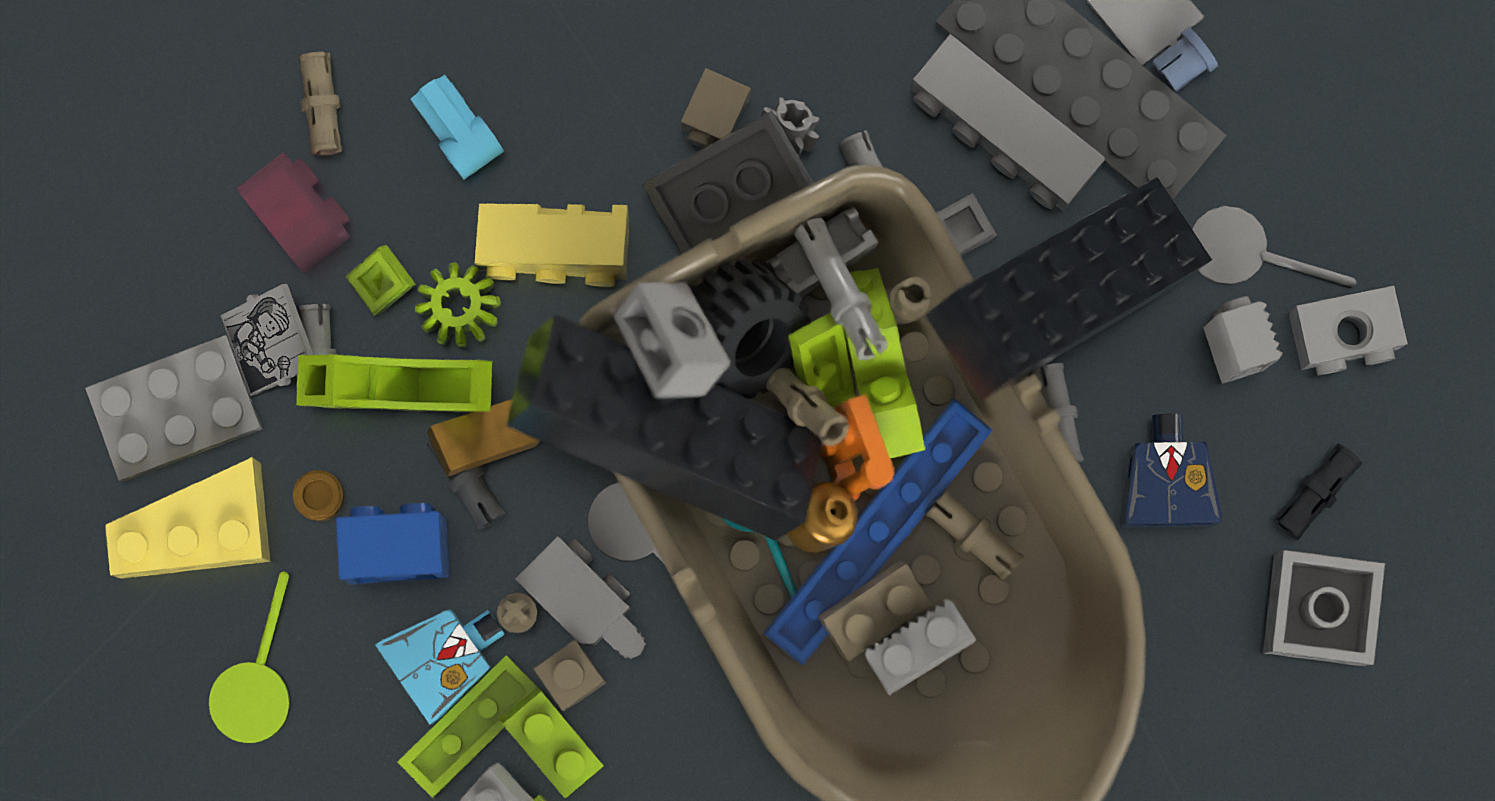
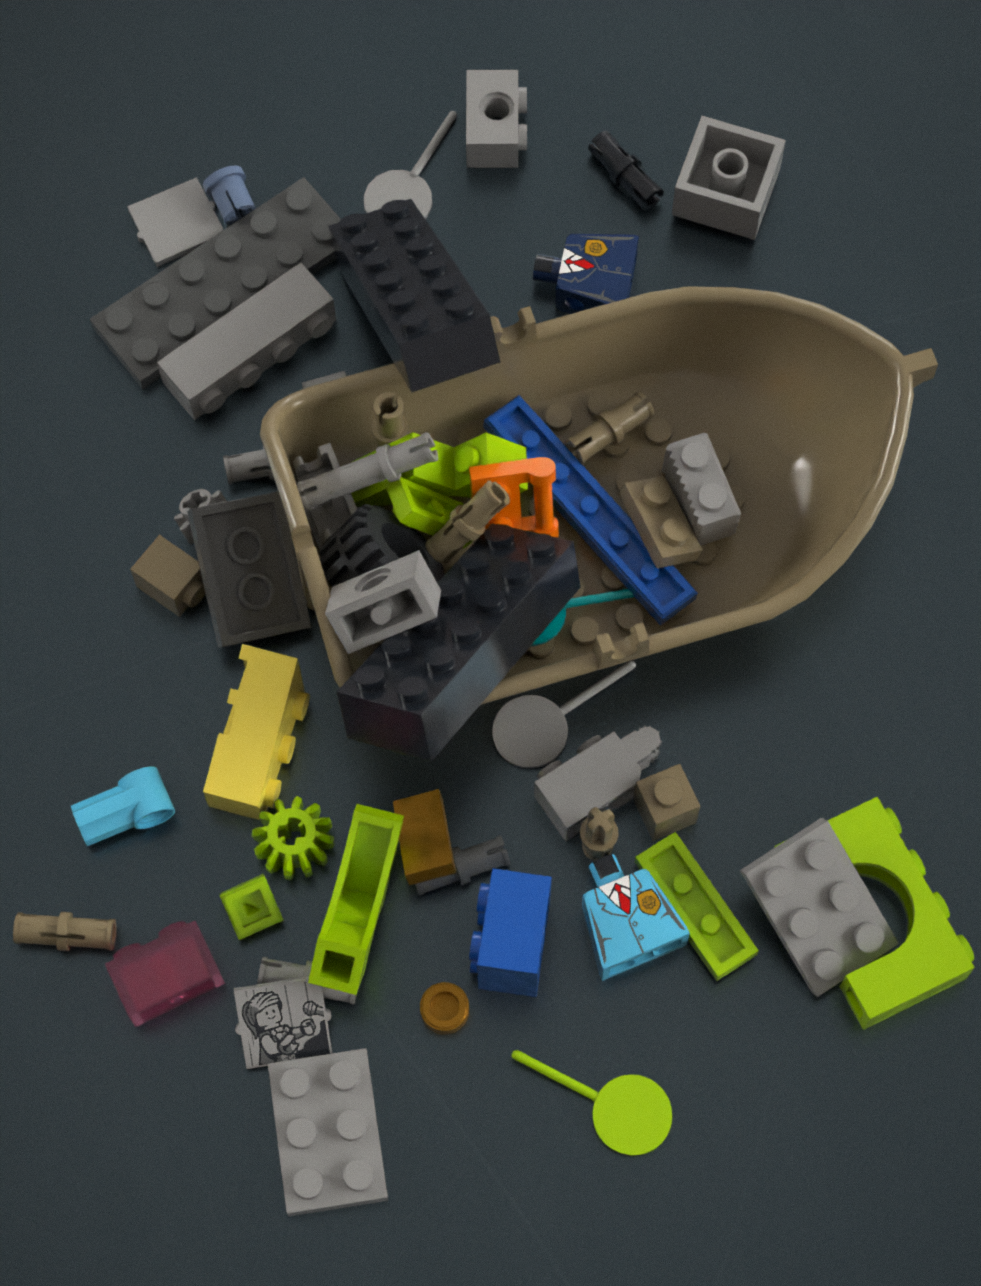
camera: 75 degrees left, 15 degrees down
light yellow wedge [106,458,270,579] -> none
lime plate [499,688,603,798] -> none
pearl gold head [786,482,858,553] -> none
light grey brick [1203,296,1283,383] -> none

